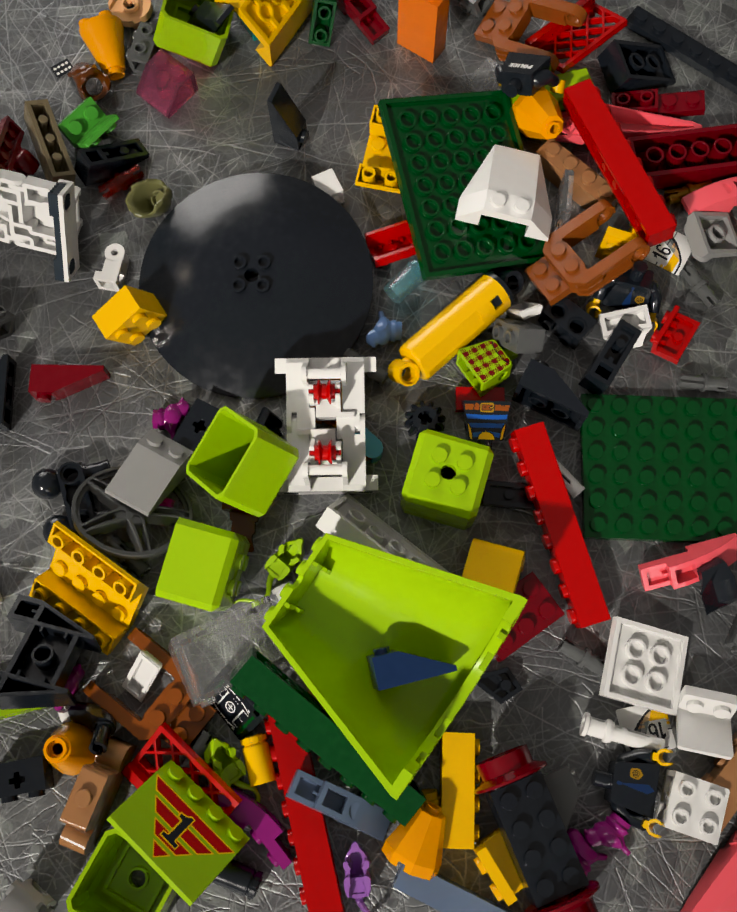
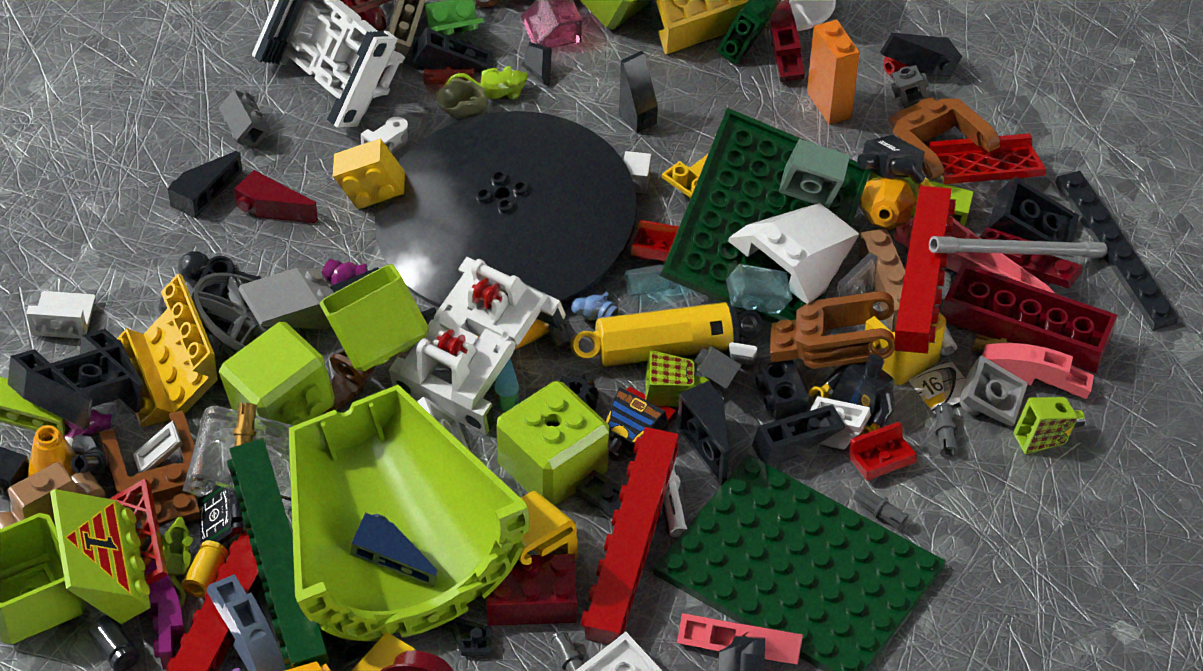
camera: 30 degrees right, 25 degrees down
none -> pearl gold pin [233,403,257,446]
none -> lime animal [436,66,528,100]
none -> black piece [522,42,552,85]
none -> clear light blue brick [726,264,792,314]
none -> sand green brick [779,139,850,209]
none -> light grey piece [929,236,1107,258]

